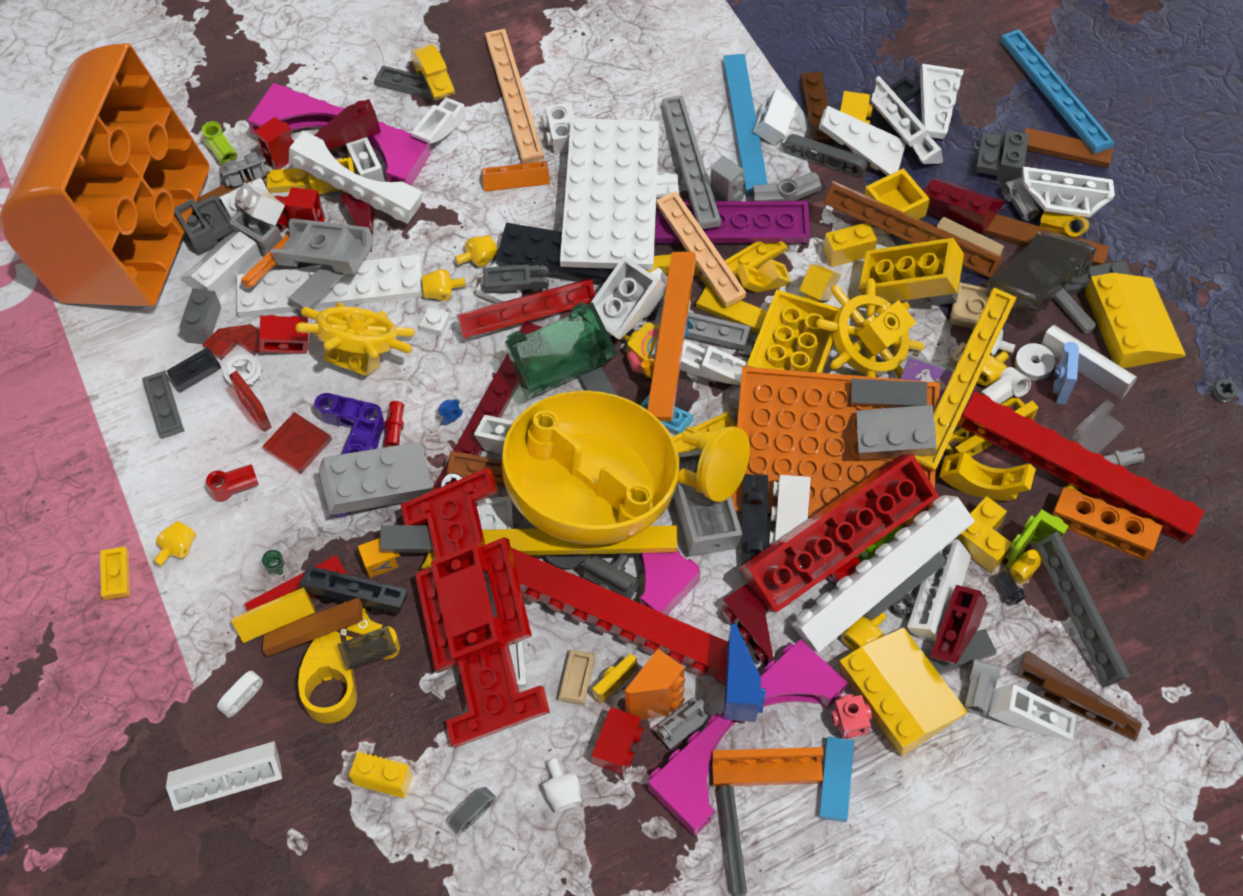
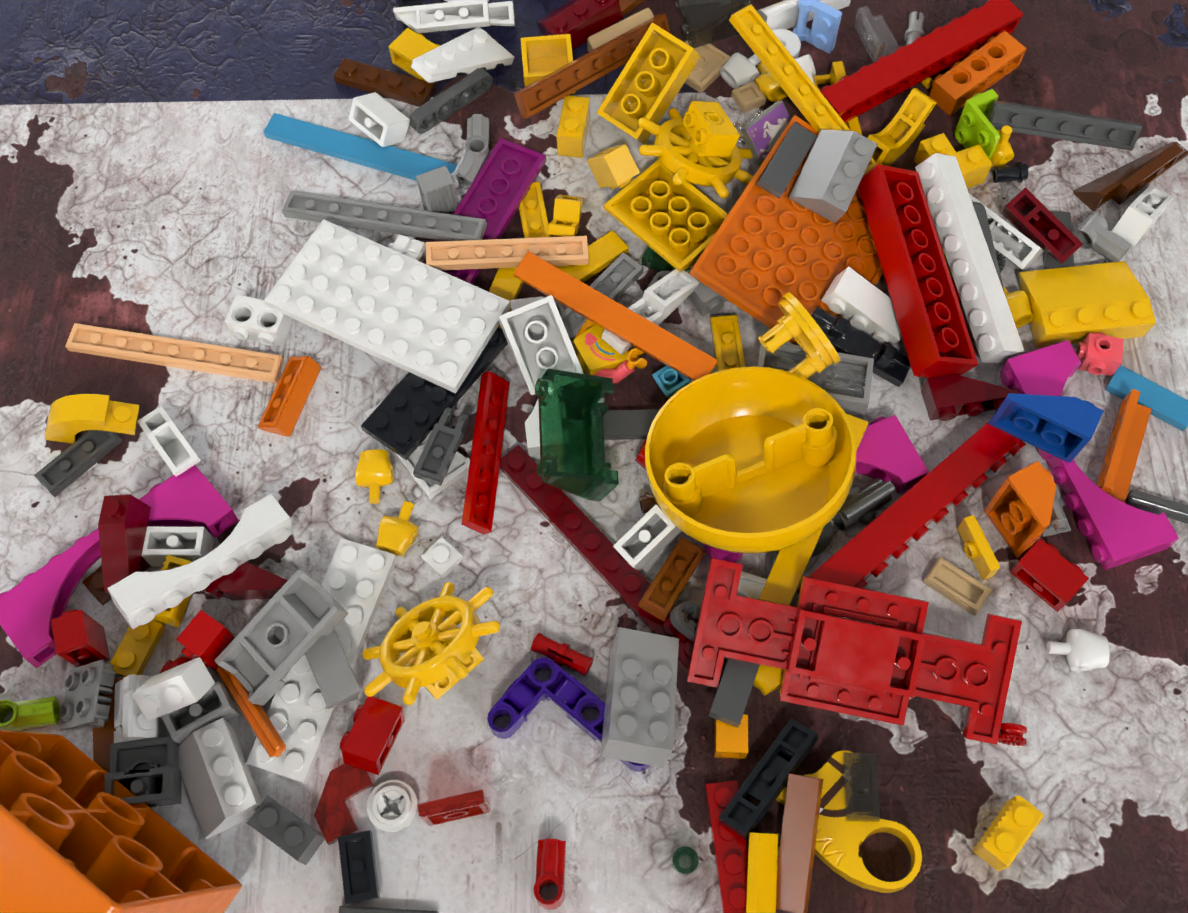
camera: 65 degrees left, 5 degrees up
clear red tile [262,412,332,475] -> none
blue plate [438,399,463,425] -> none
dark grey beam [449,787,496,834] -> none
none -> red bush [998,723,1027,746]

